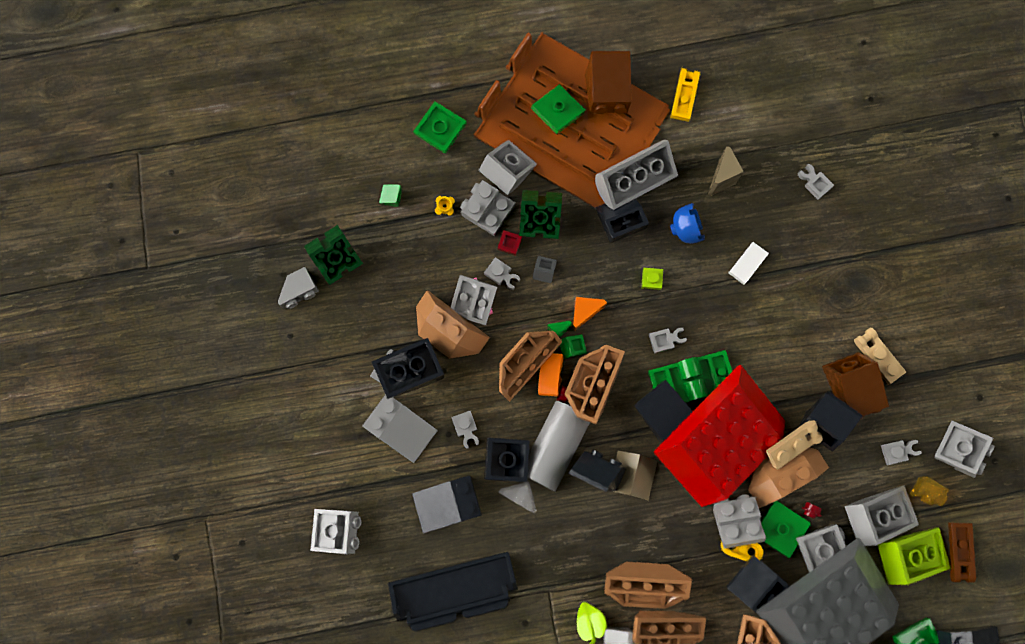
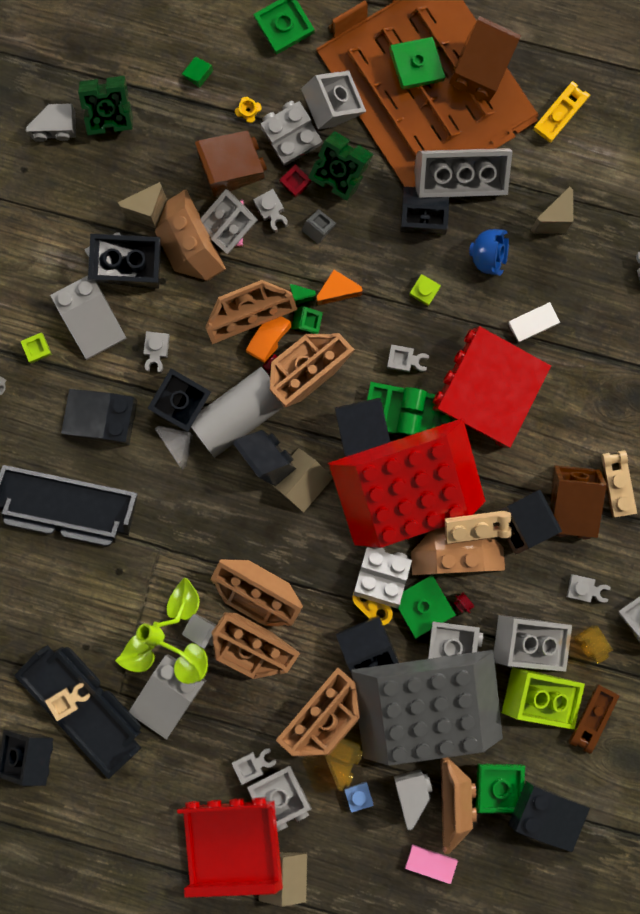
camera: 25 degrees right, 5 degrees up
none -> lime plate [20,332,52,363]
none -> dark tan slope [118,182,167,228]
none -> reddish brown slope [195,131,267,197]
none -> red panel [432,326,551,448]

